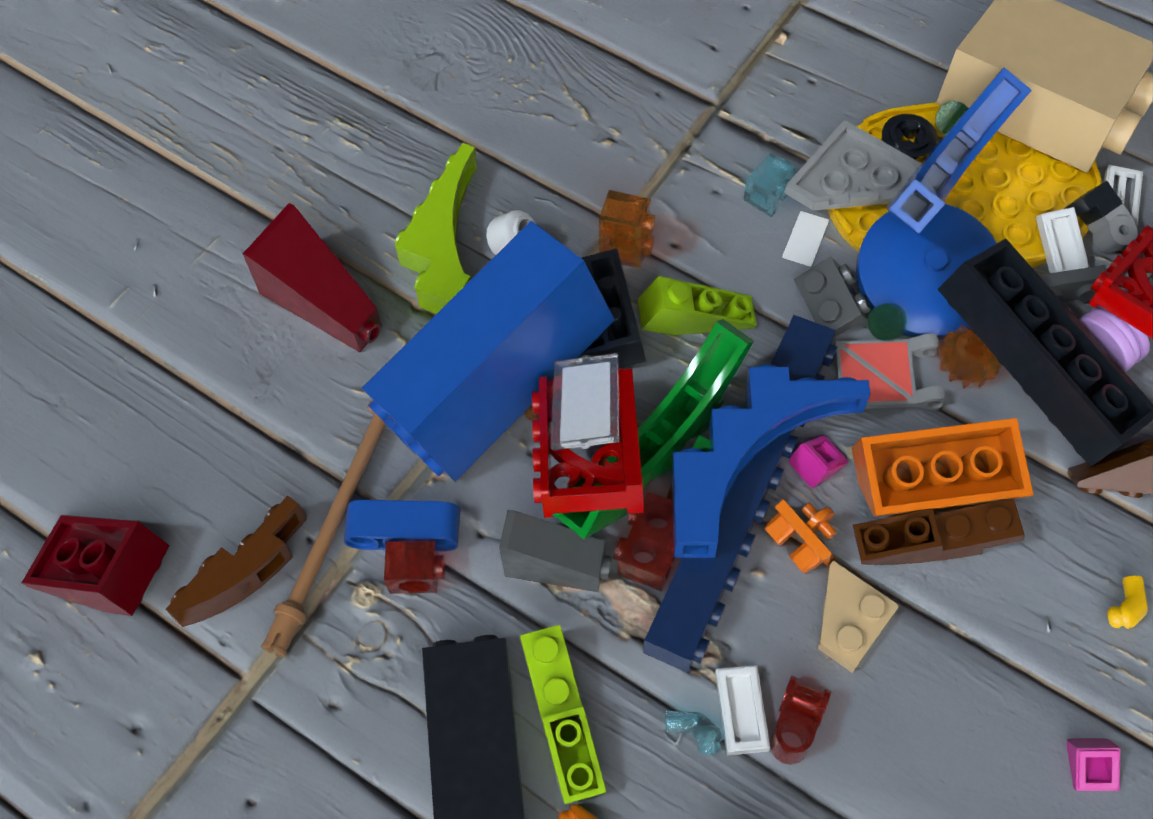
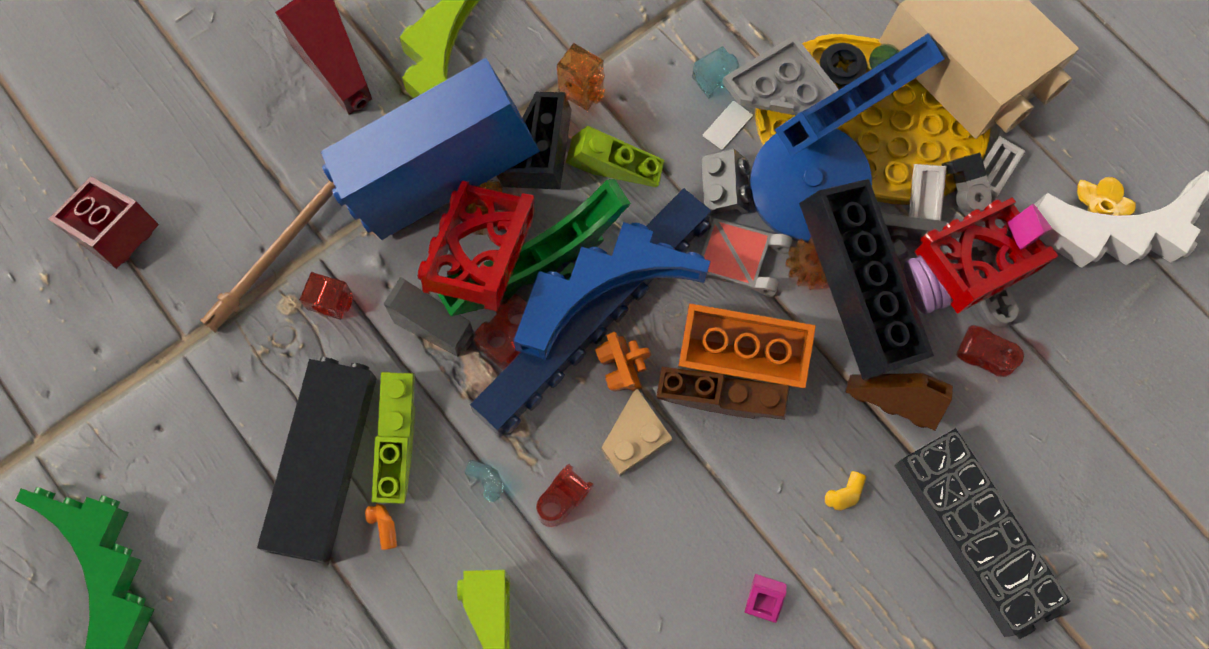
camera: 15 degrees right, 10 degrees up
reddish brown slope [165,496,307,627] -> none
blue beam [344,500,461,552] -> none
white head [486,210,537,255] -> none
clear piece [551,353,619,450] -> none
white tile [715,665,770,756] -> none
dark pink slope [789,435,849,488] -> none
clear green tile [868,303,908,341] -> none

